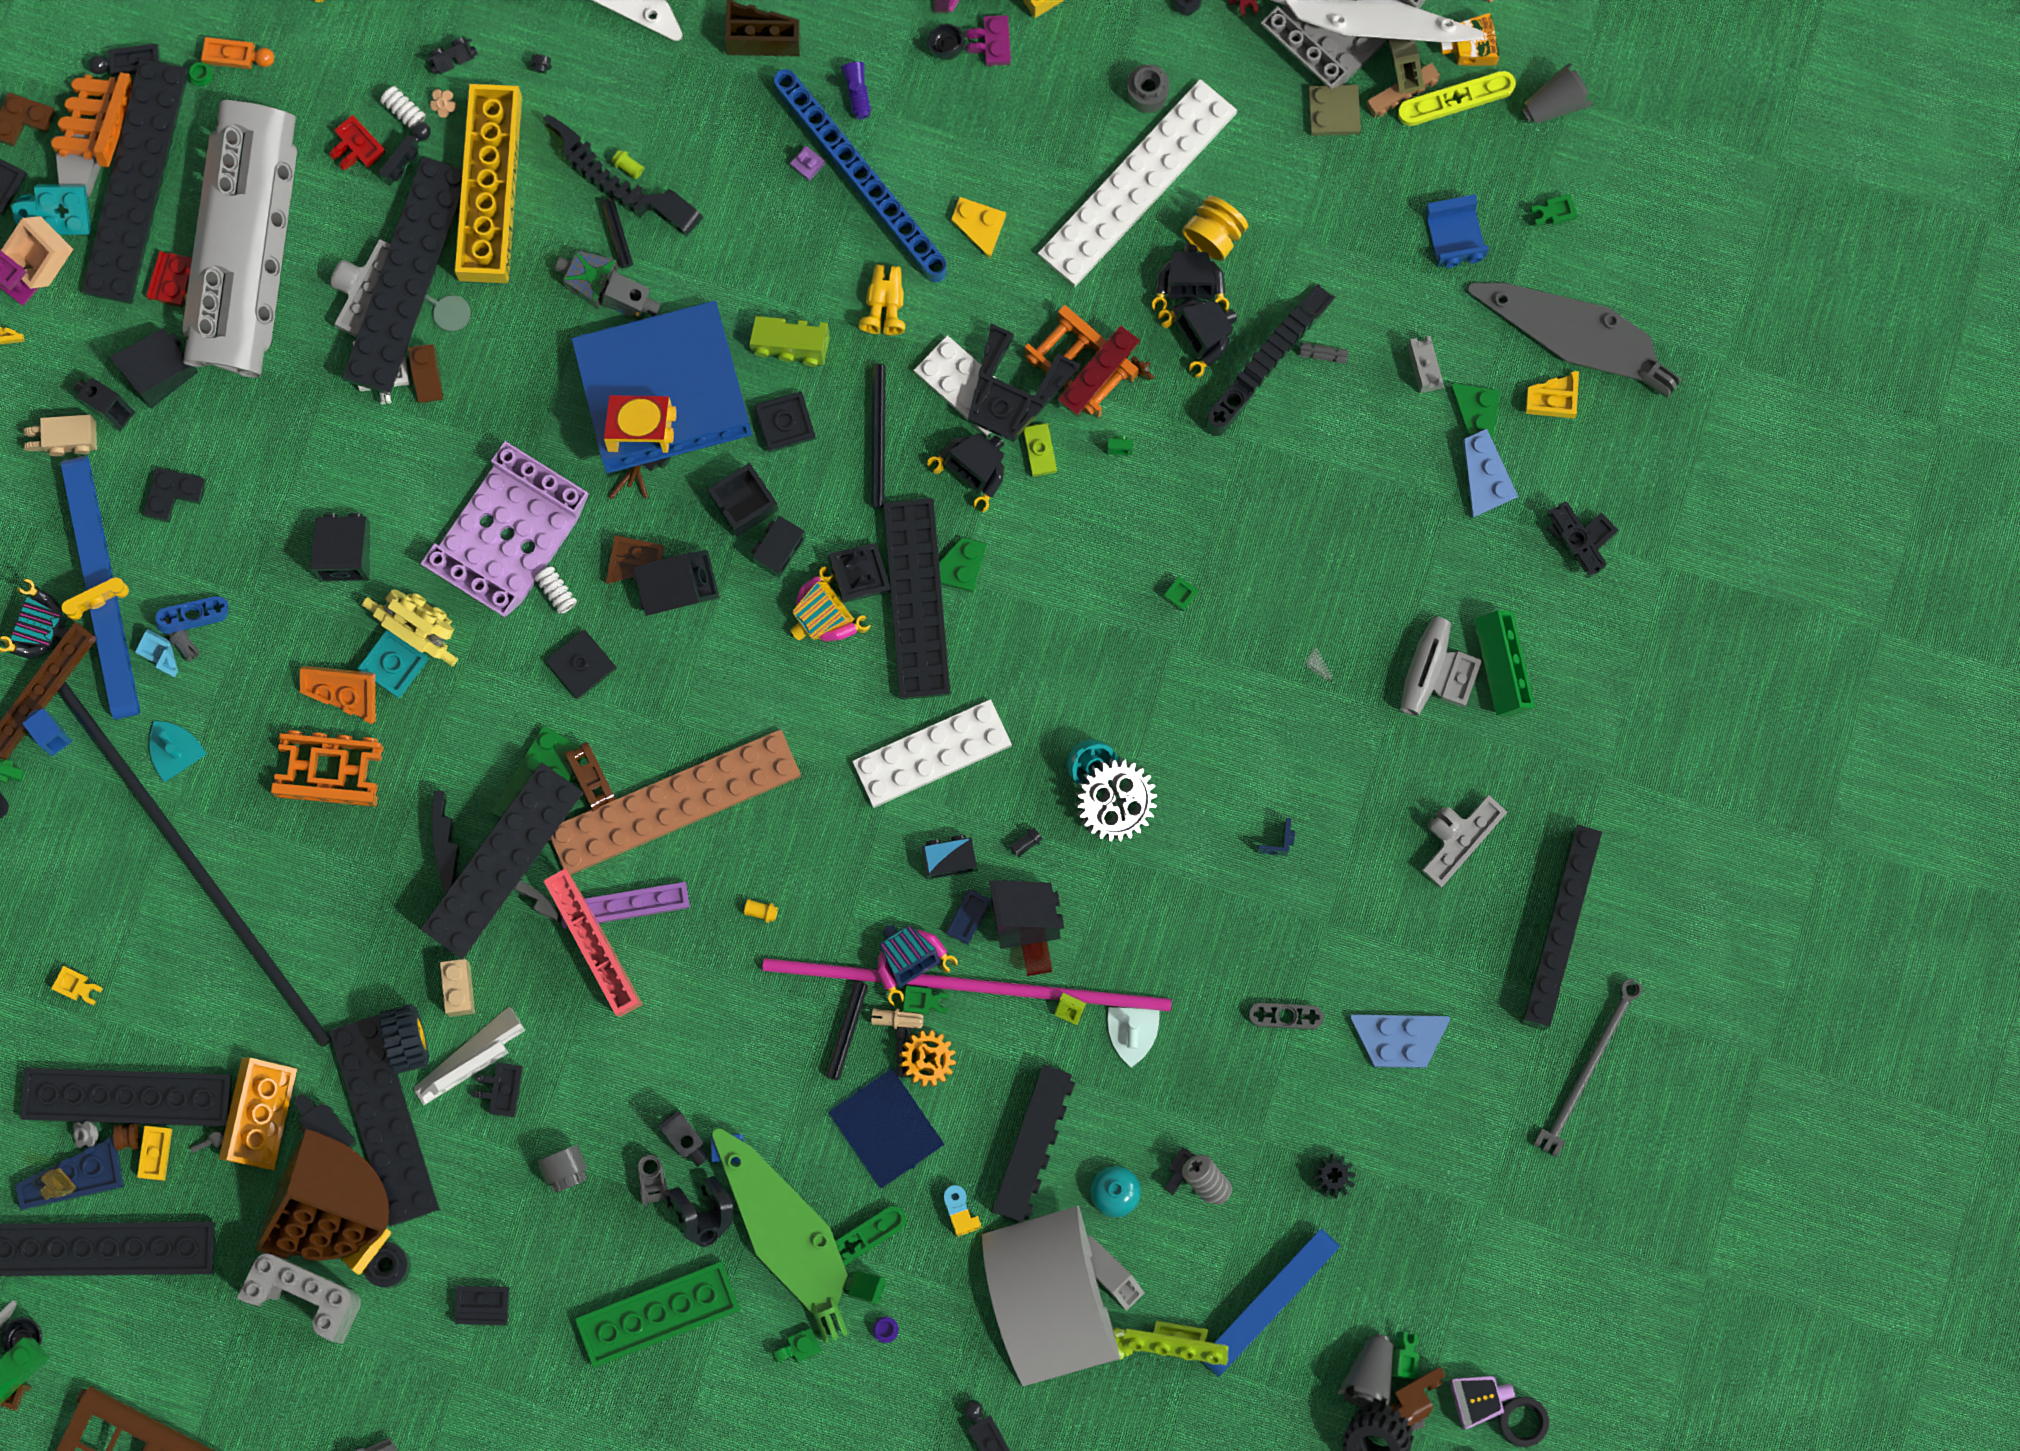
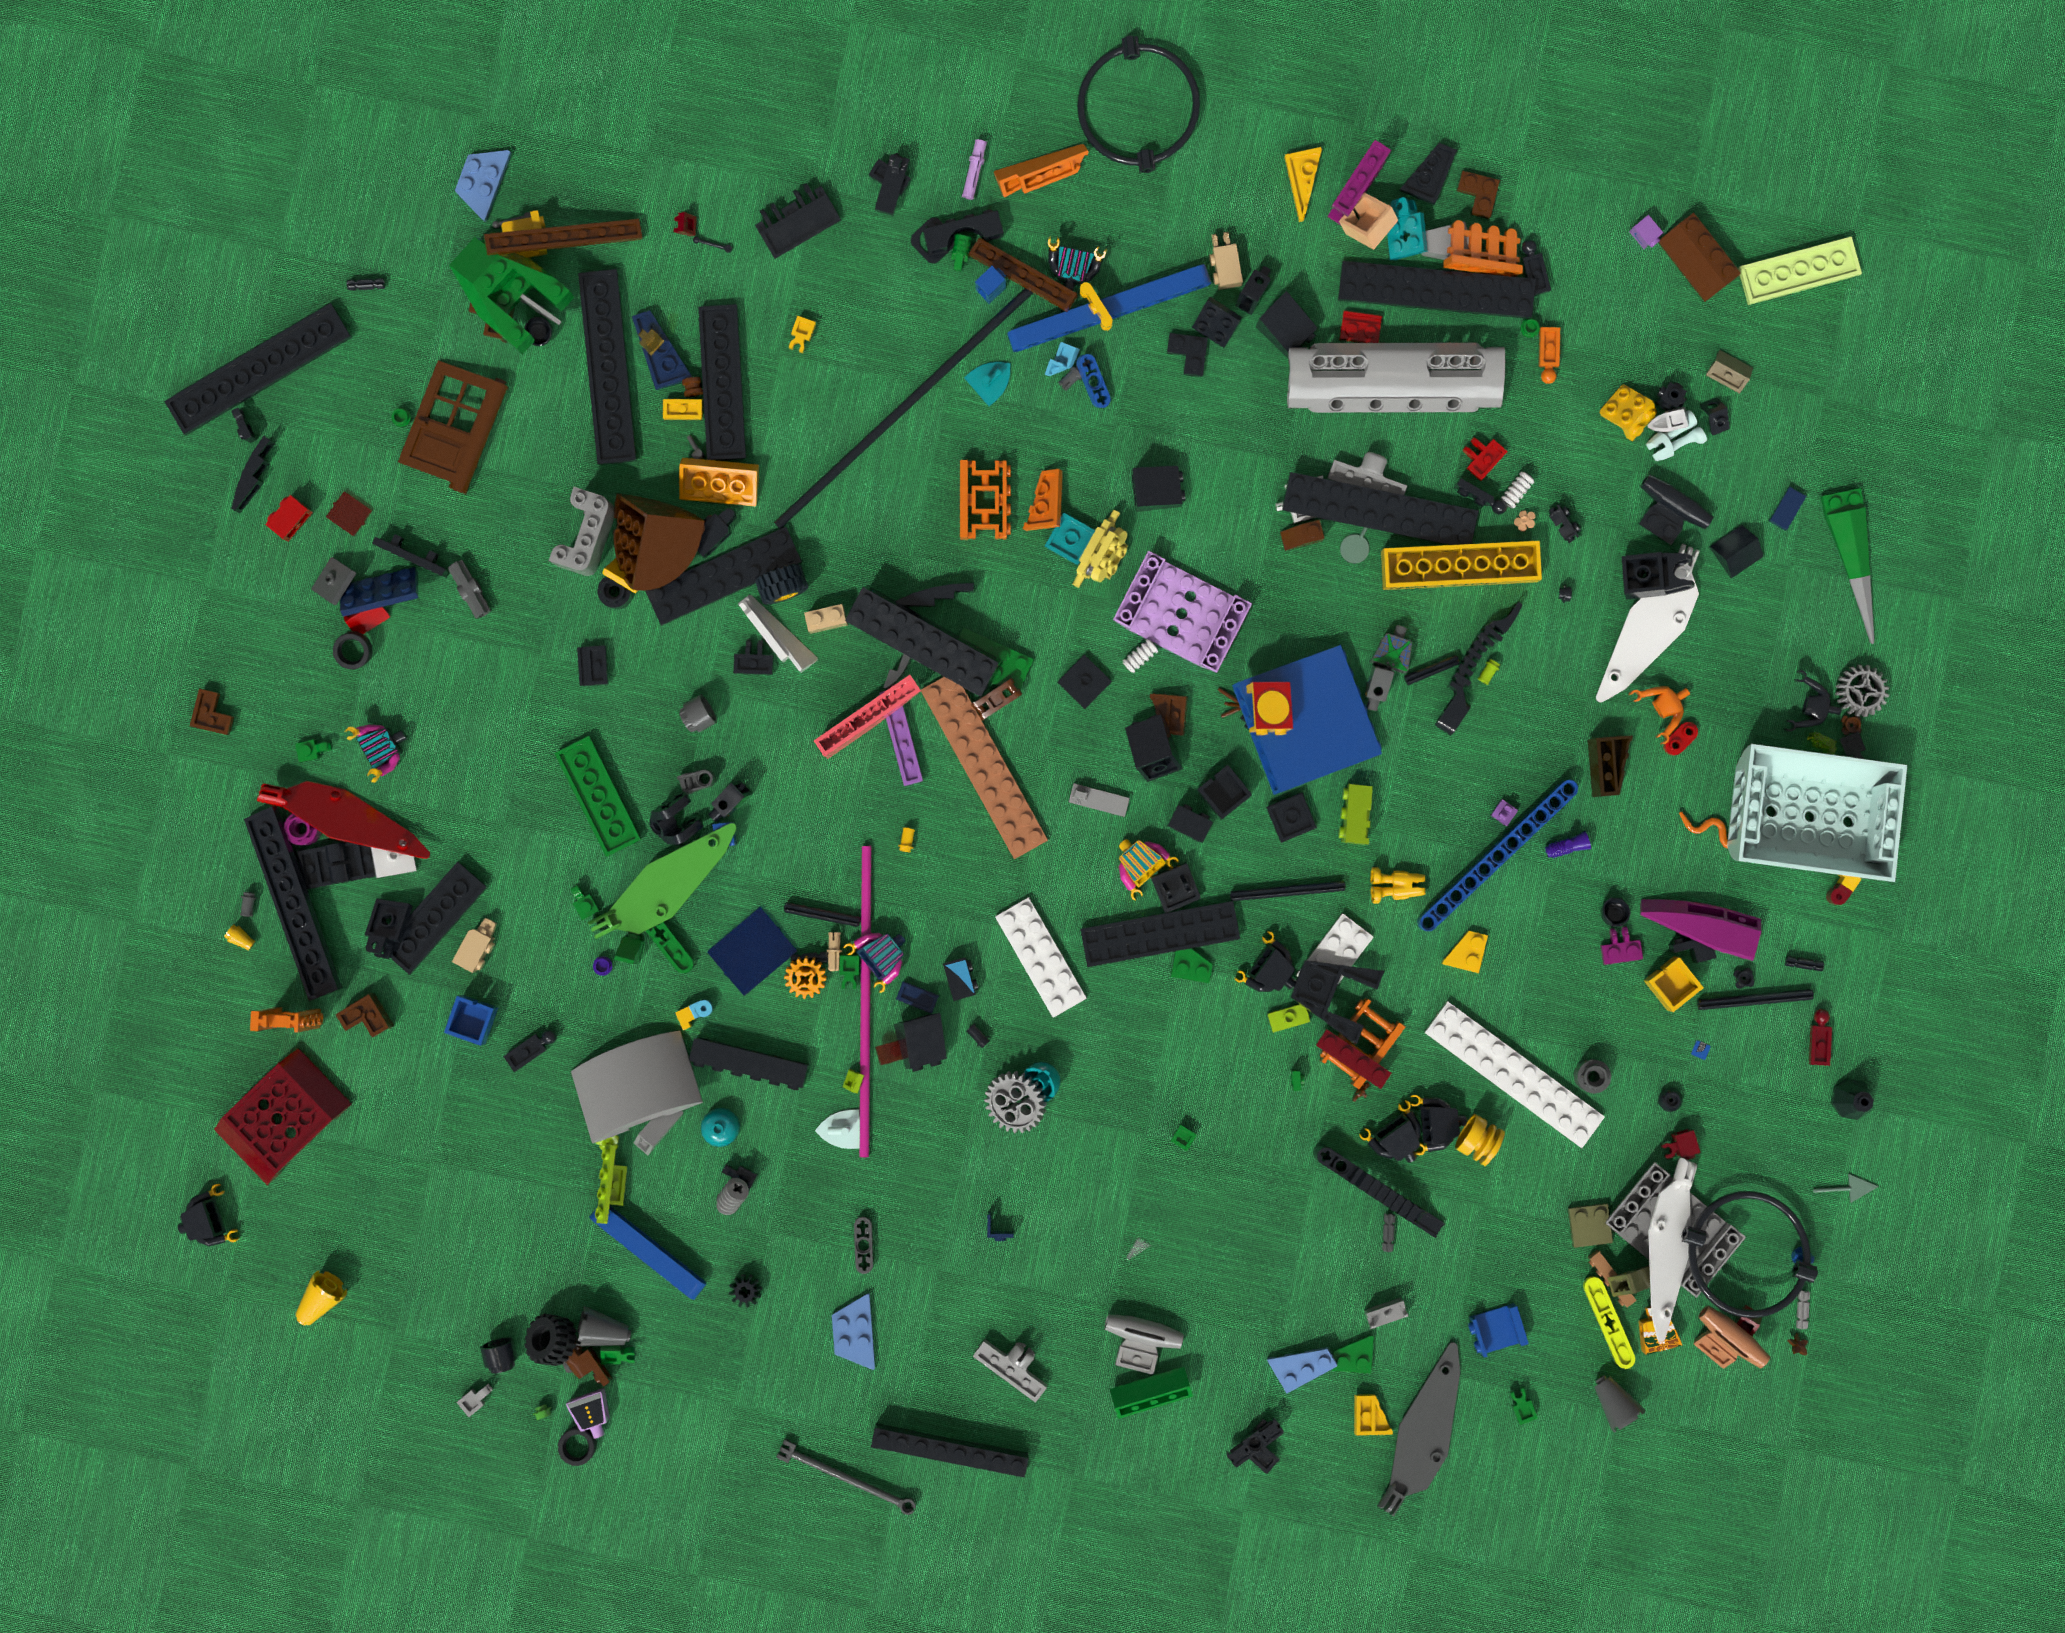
camera: 90 degrees right, 10 degrees up
light grey plate [73,1121,98,1148] -> none
none -> light grey hinge [1069,784,1130,817]
none -> black plate [1192,297,1243,348]

